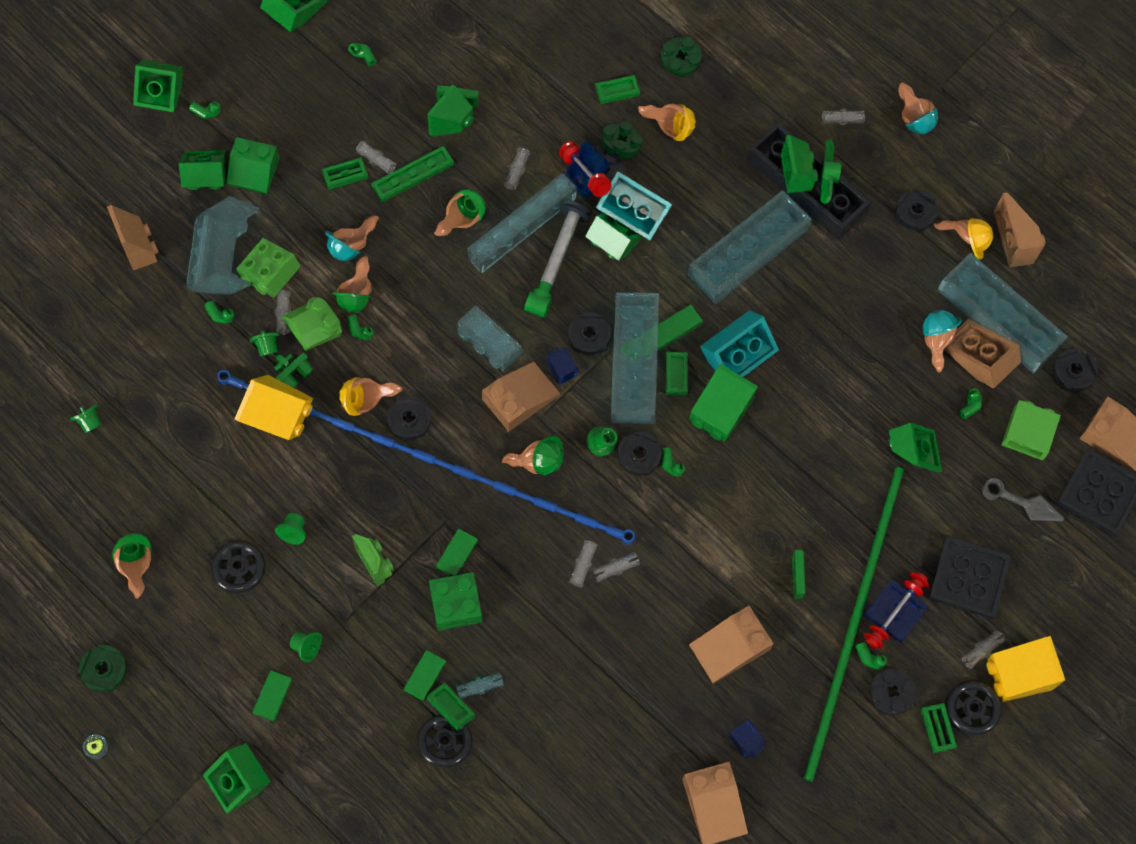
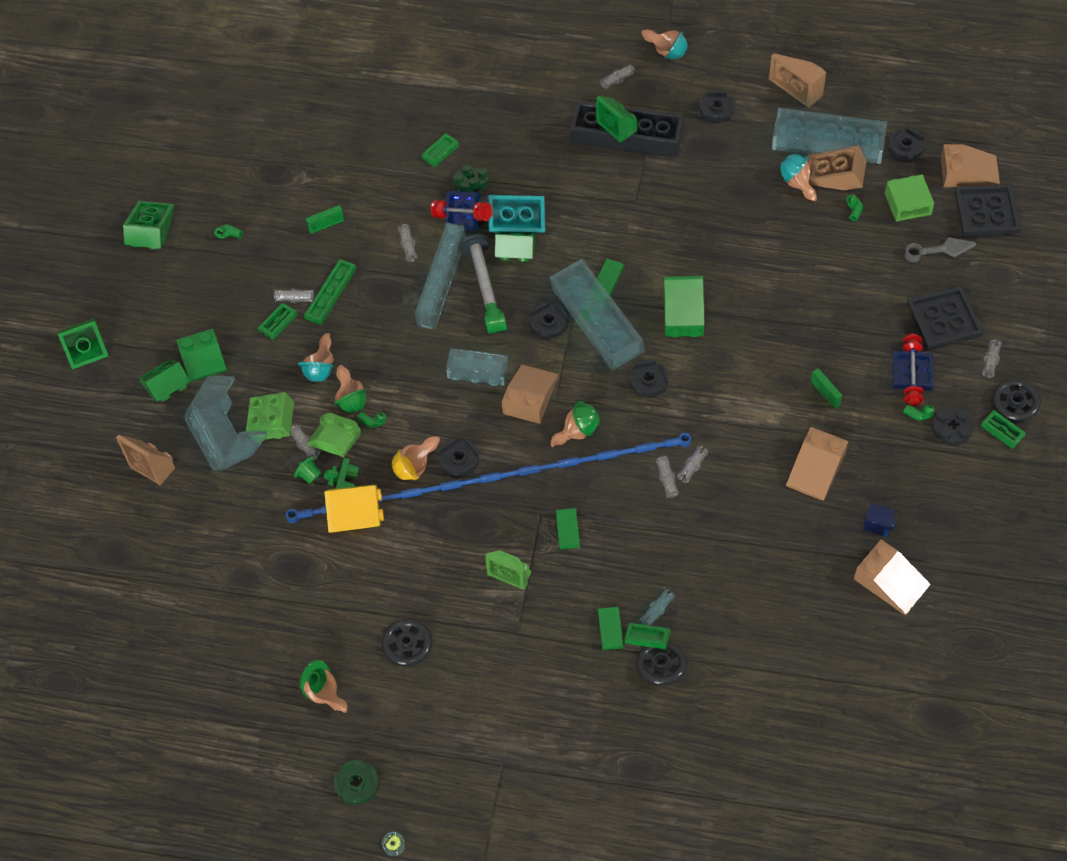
camera: 25 degrees left, 10 degrees down
green piece [70,403,102,433] -> none
green arm [189,101,221,119] -> none
green slope [203,743,271,814] -> none
green arm [204,301,234,324] -> none
green tile [252,670,292,722] -> none
green piece [275,513,306,545] -> none
green piece [290,631,322,663] -> none
green slope [427,84,474,137] -> none
green brick [429,572,482,631] -> none
piece [434,189,486,236] -> none
clear blue brick [546,347,578,385] -> none
green piece [587,426,617,457] -> none
piece [638,103,696,141] -> none
dark green plate [661,37,702,77] -> none
green arm [661,448,685,477] -> none
green tile [666,352,688,395] -> none
clear light blue brick [688,190,812,304] -> none
teal slope [700,310,779,377] -> none
green piece [804,467,904,782] -> none
green piece [820,139,841,204] -> none
green slope [889,423,942,473] -> none
yellow piece [934,218,993,260] -> none
yellow slope [987,636,1065,702] -> none

